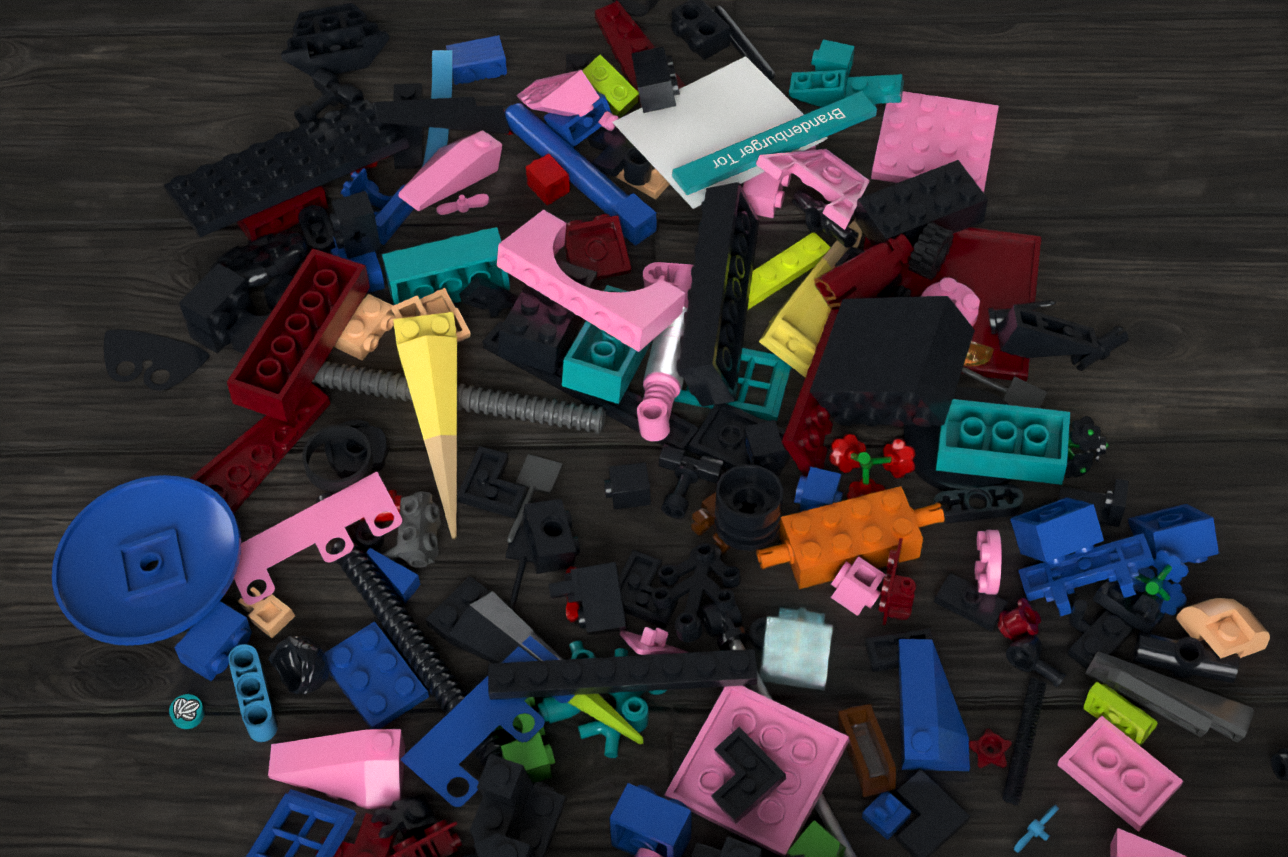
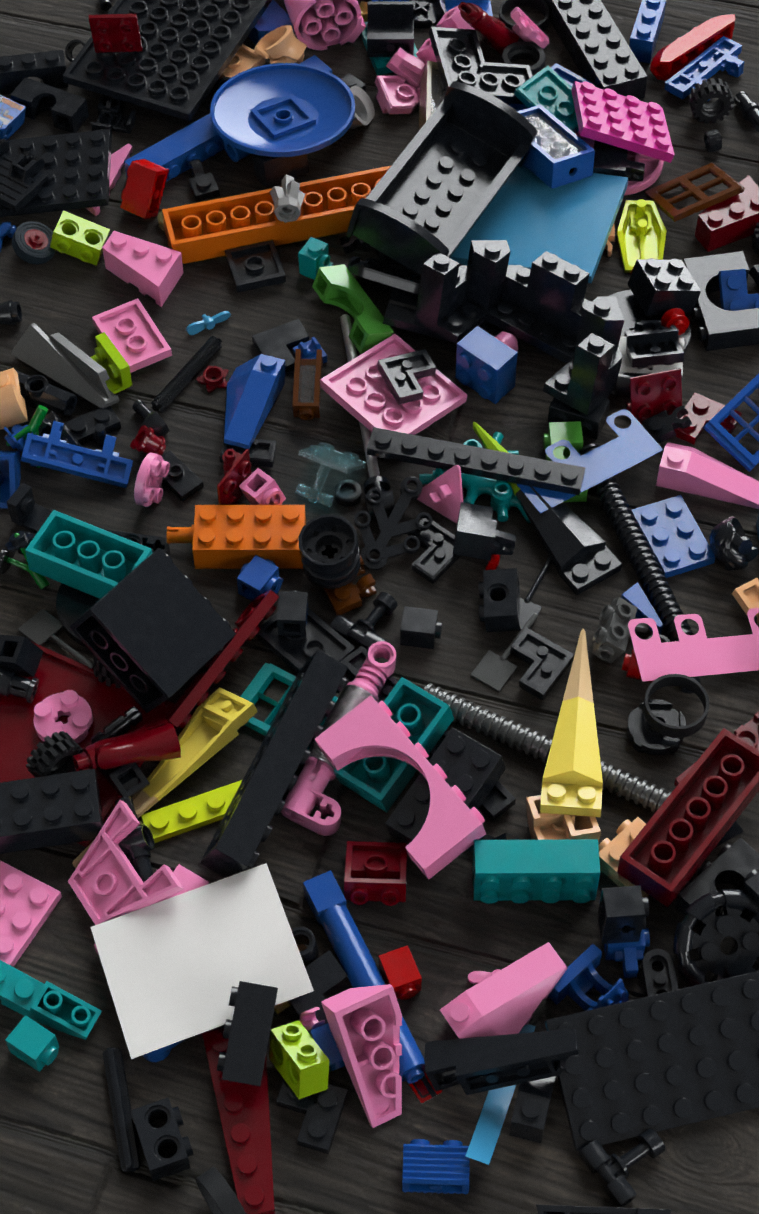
camera: 165 degrees left, 0 degrees up
teal tile [672,91,877,195] -> none
red plant [829,434,915,500] -> none
clear yellow tile [964,341,994,366] -> none
blue brick [1010,497,1104,564] -> none

